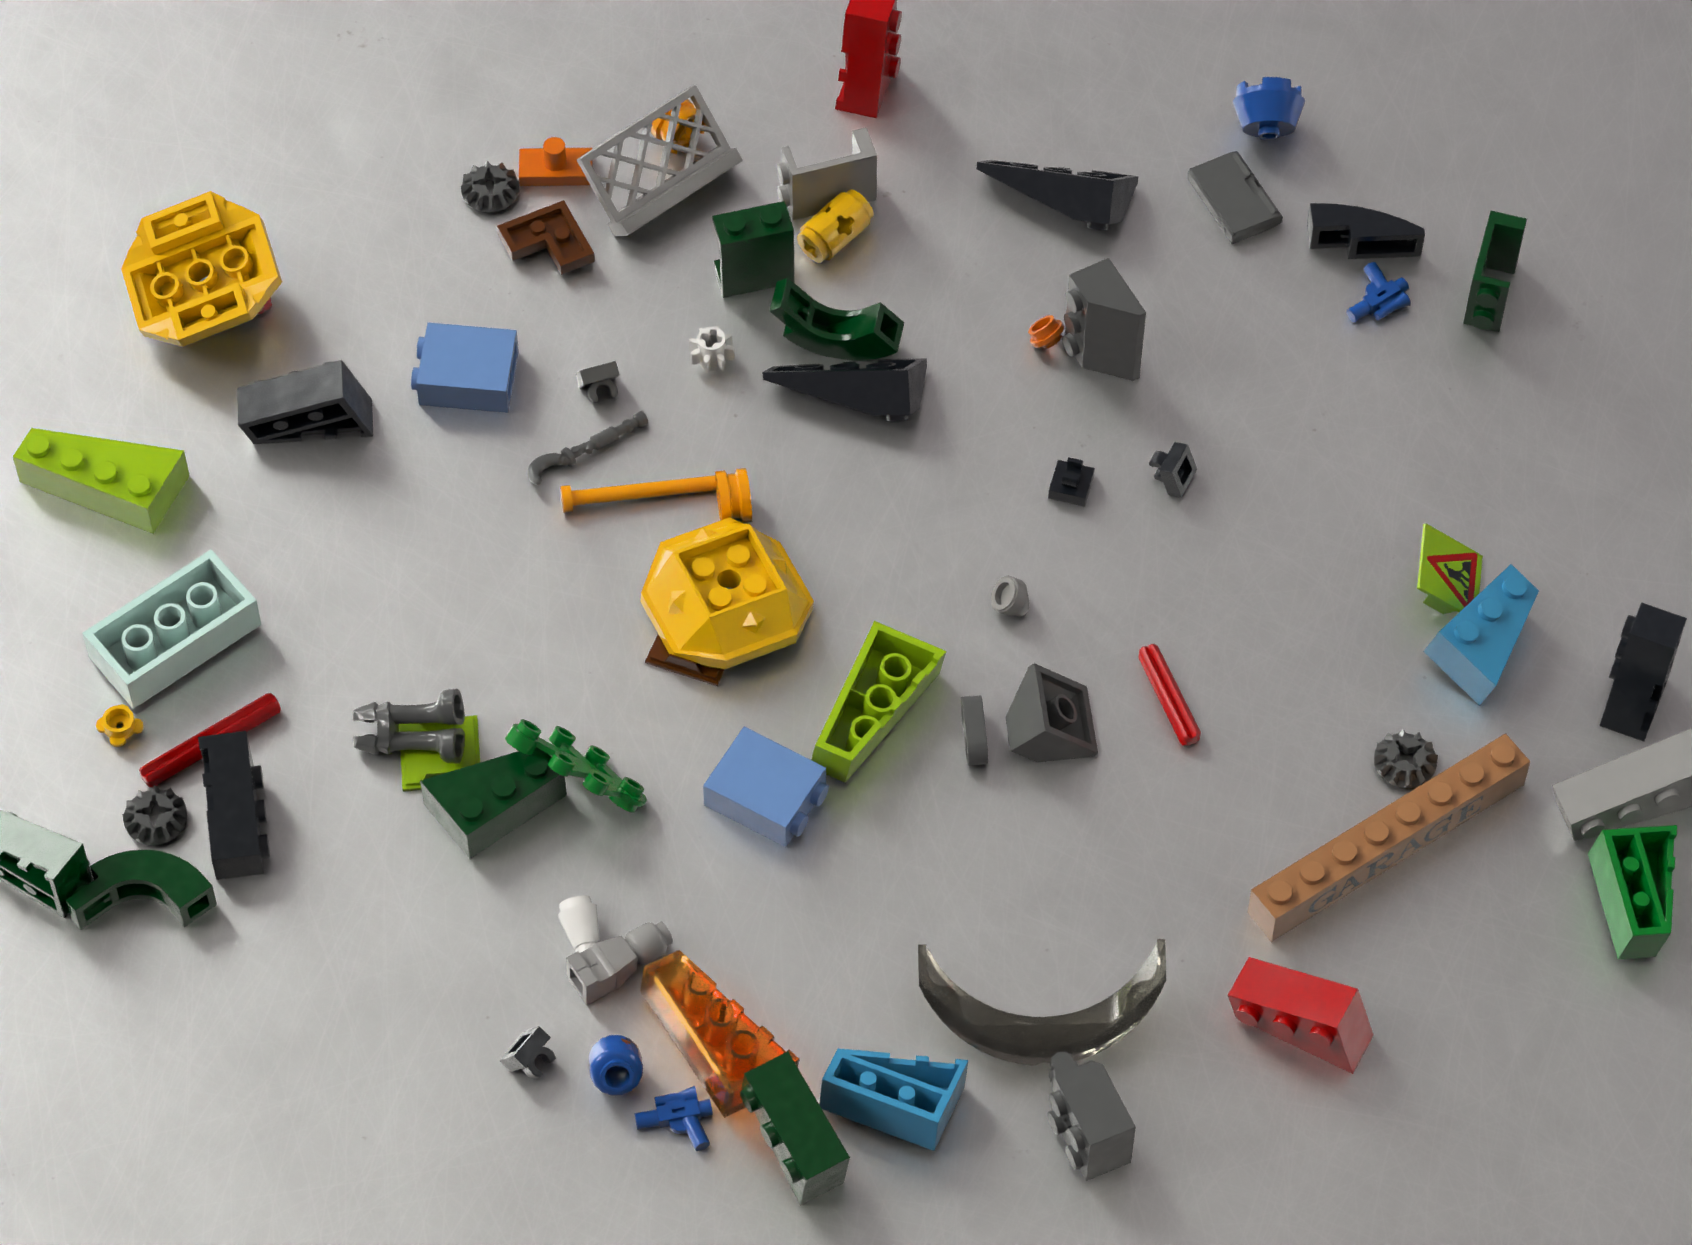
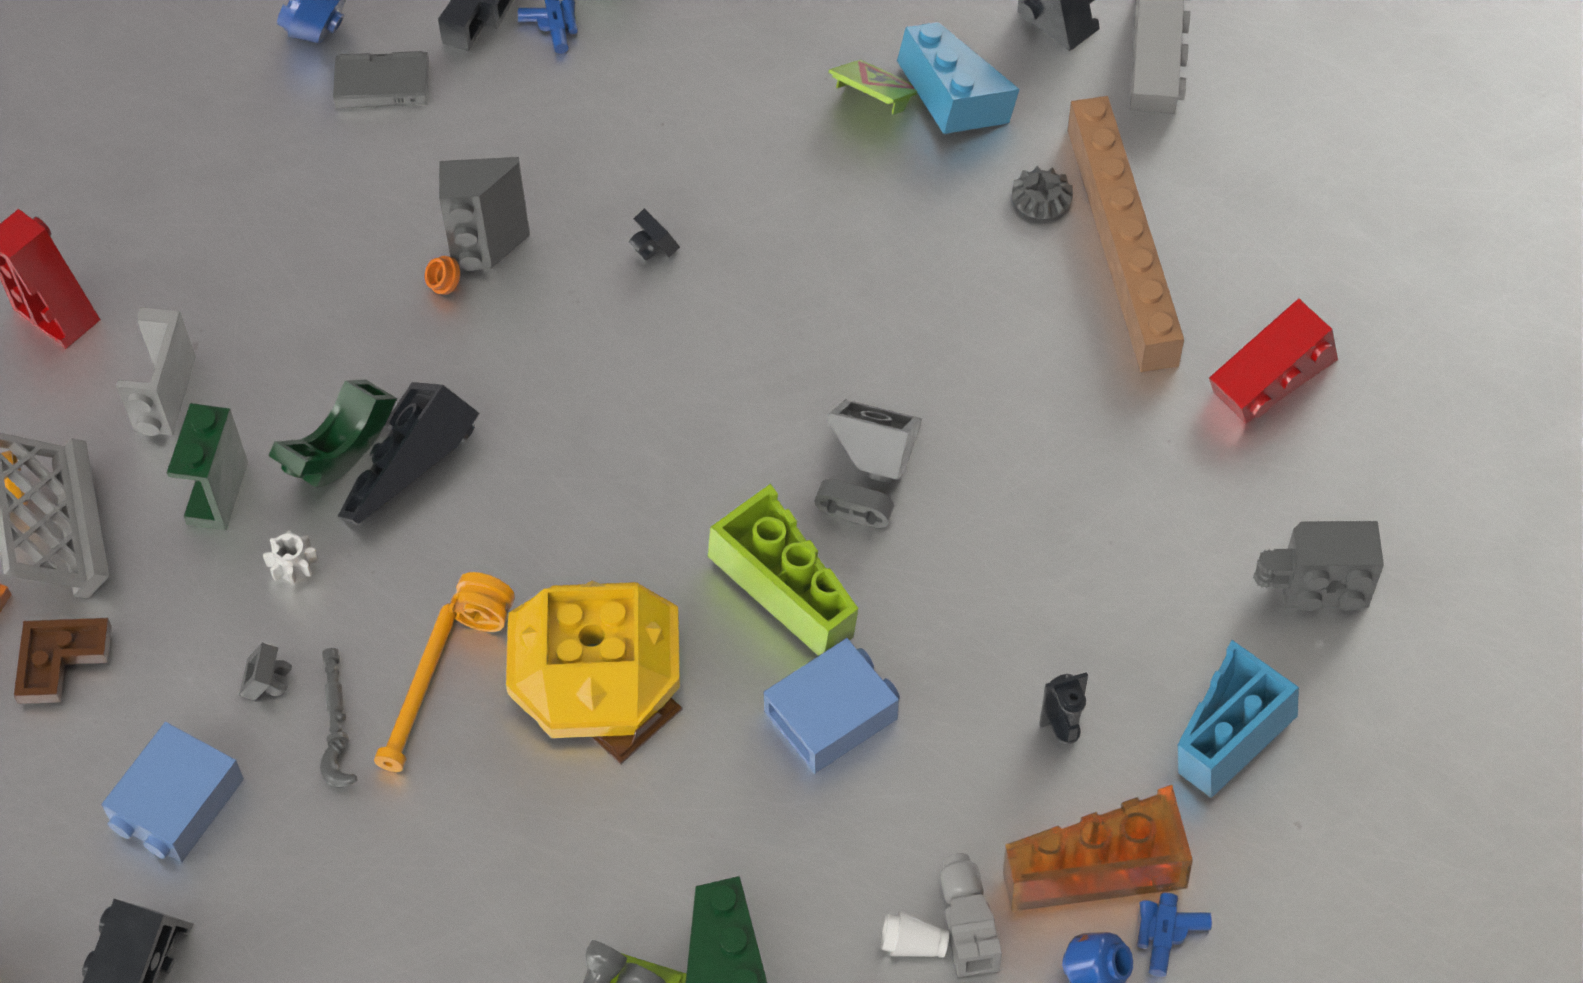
camera: 65 degrees left, 0 degrees up
green plant [505,719,647,813] -> none
dark green wedge [740,1051,850,1206] -> none
yellow piece [797,189,874,263] -> none
clear smoke windscreen [918,939,1166,1065] -> none
black wedge [976,160,1138,230] -> none
light grey tile [991,575,1029,617] -> none
black tile [1048,457,1095,507] -> none
red axle [1138,644,1201,746] -> none
green wedge [1588,825,1677,959] -> none
none -> black hinge [1039,672,1088,744]

